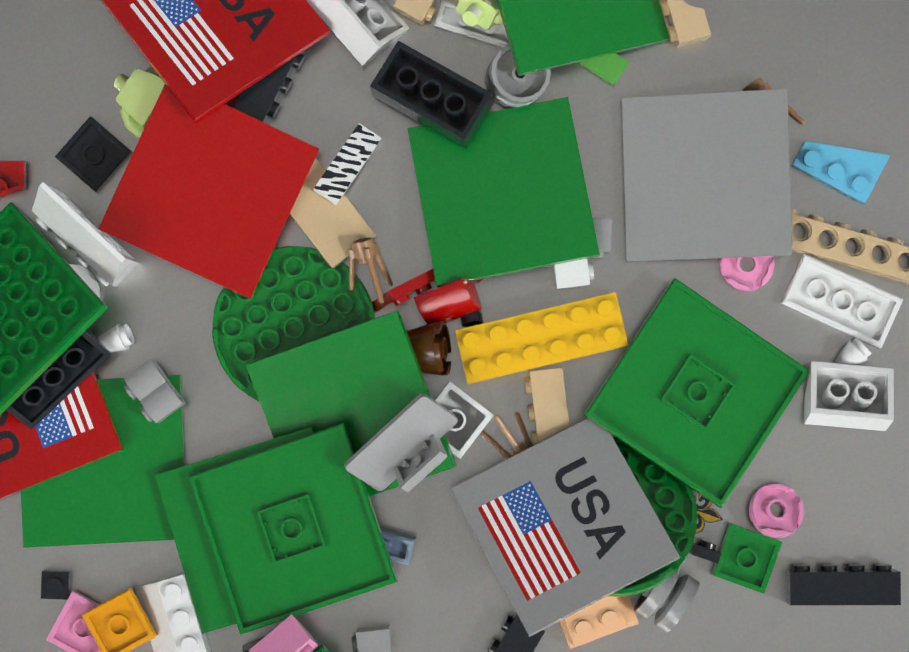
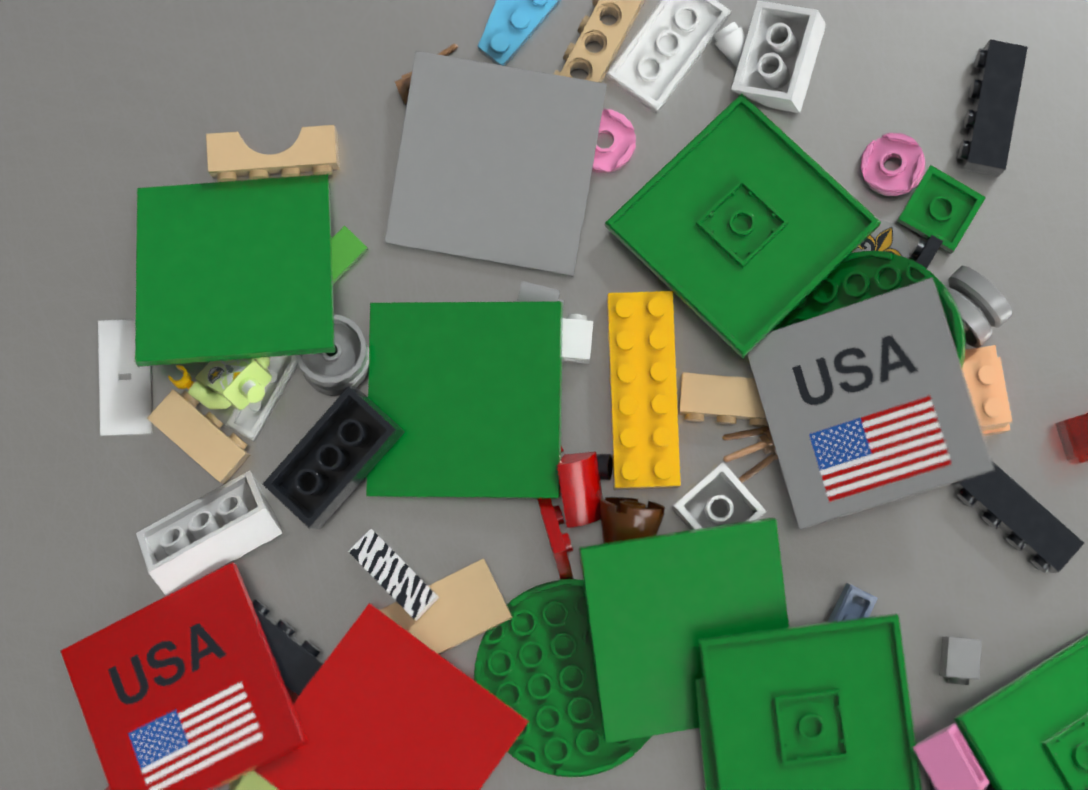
camera: 75 degrees left, 5 degrees down
light grey bracket [344,393,458,492] -> none
medium nougat plant [348,237,393,304] -> none

